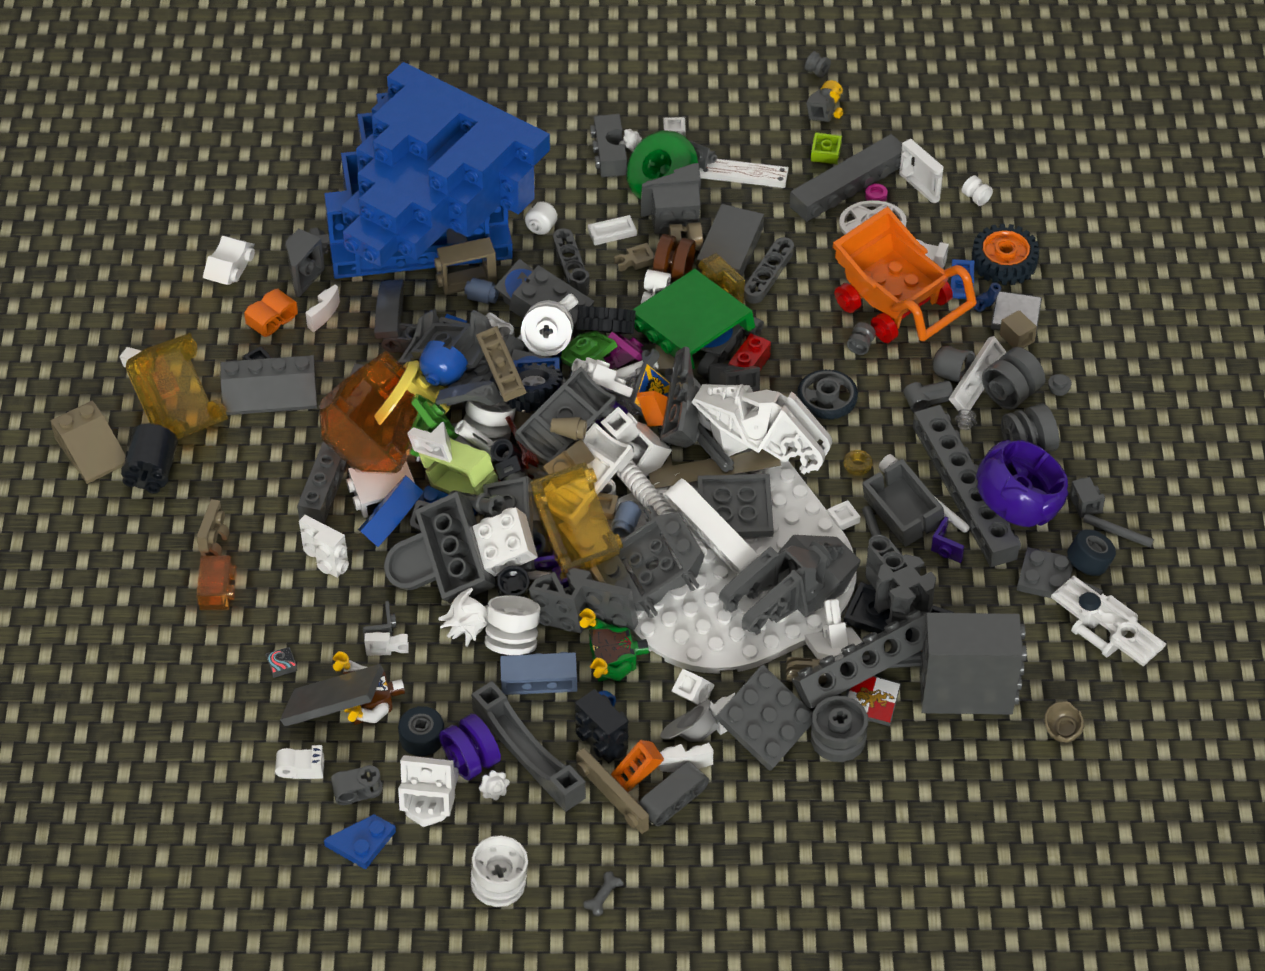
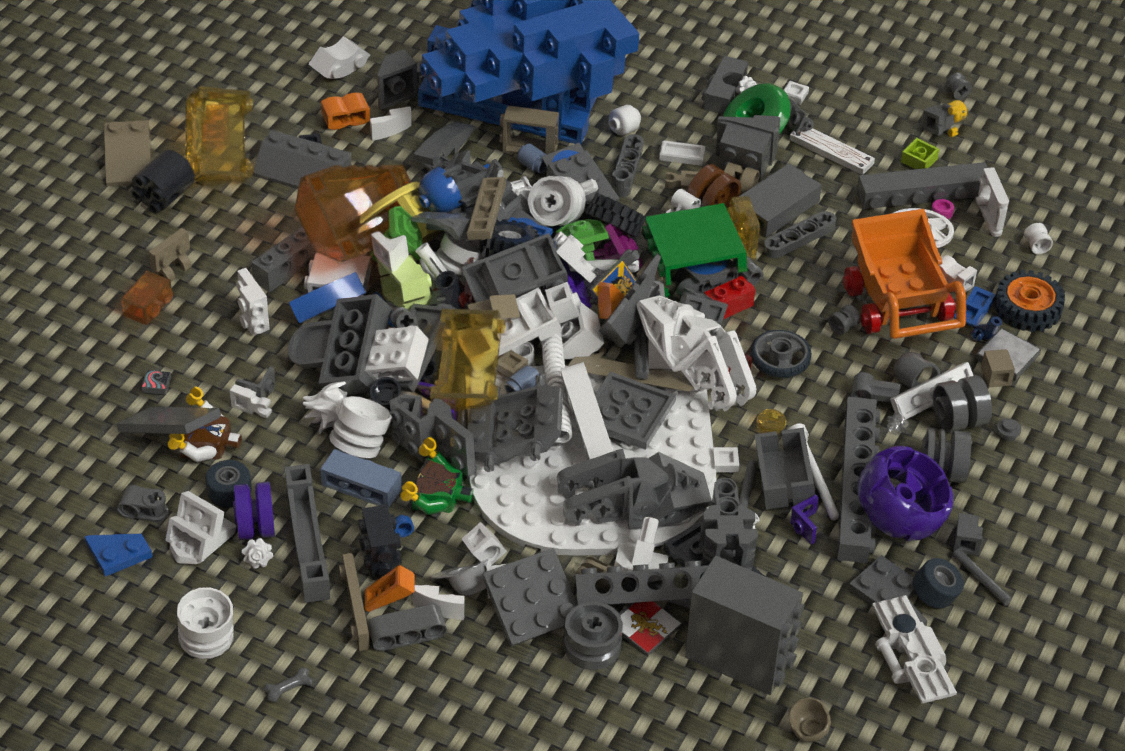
camera: 25 degrees right, 5 degrees down
white leg [275,745,325,779] -> none
dark tan cone [550,417,587,441] -> none

